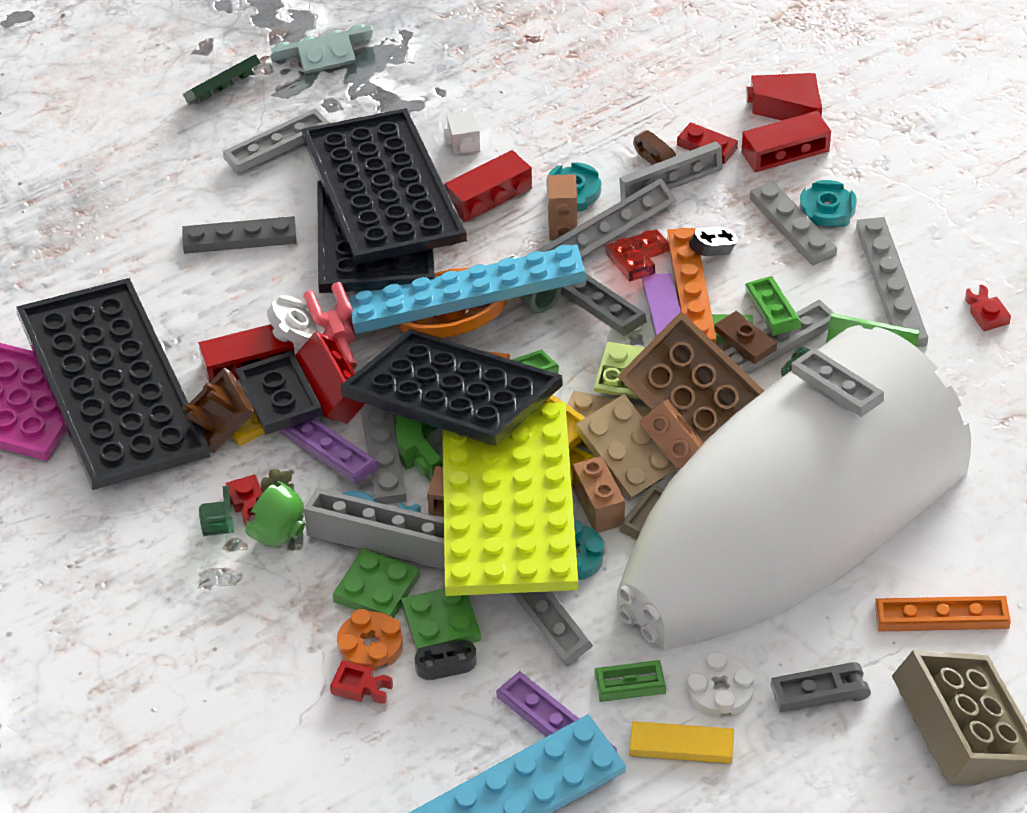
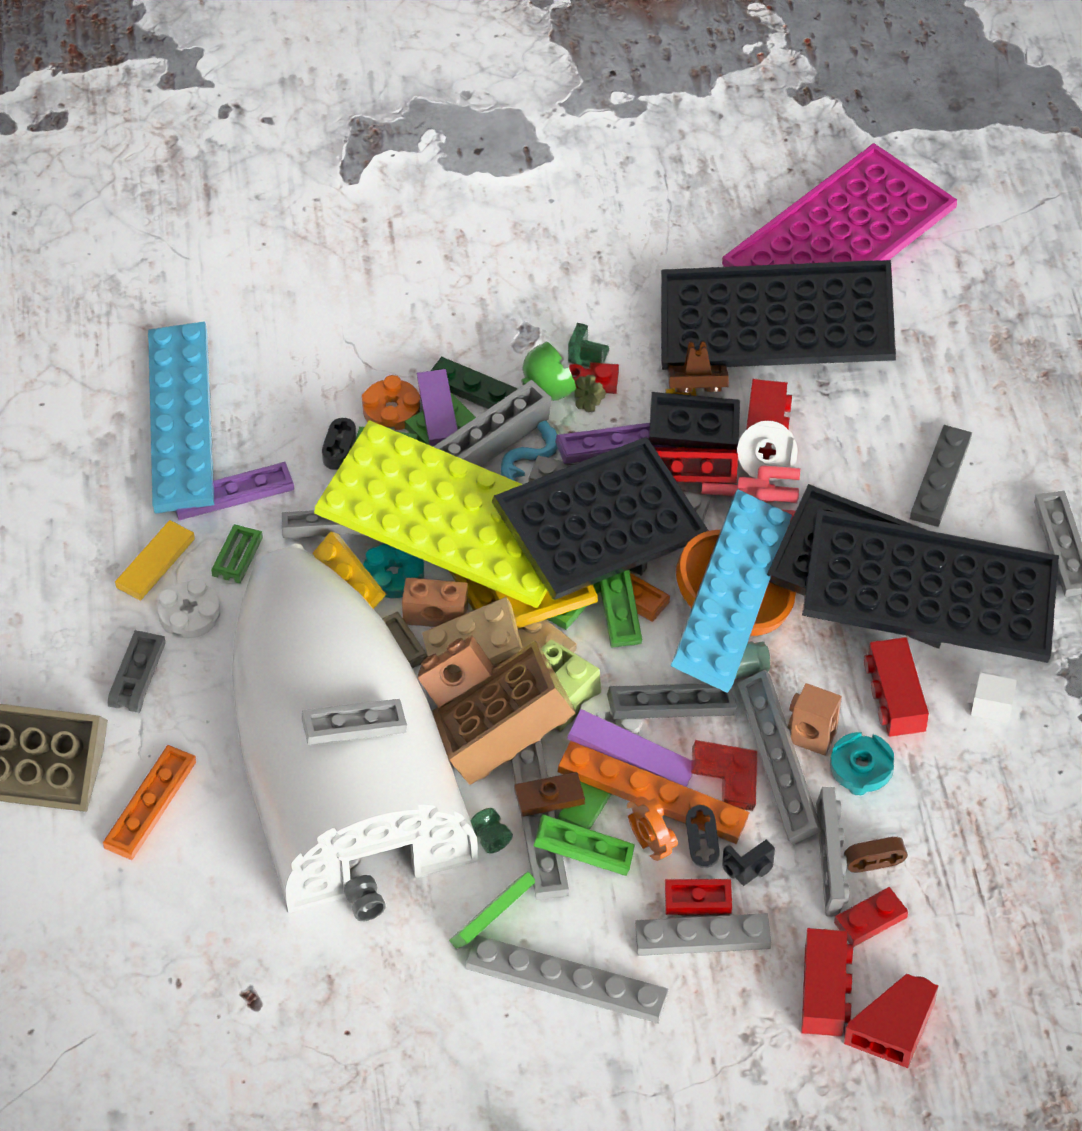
camera: 115 degrees right, 5 degrees up
red plate [330,660,393,704] -> none
teal plate [799,180,857,227] -> none
red plate [965,284,1011,332] -> none
none -> yellow plate [312,531,386,609]
none -> medium lavender tile [417,369,458,446]
none -> dark green plate [431,356,517,409]
none -> orange plate [627,796,678,861]
none -> red plate [665,879,732,915]
none -> black bracket [722,839,775,886]

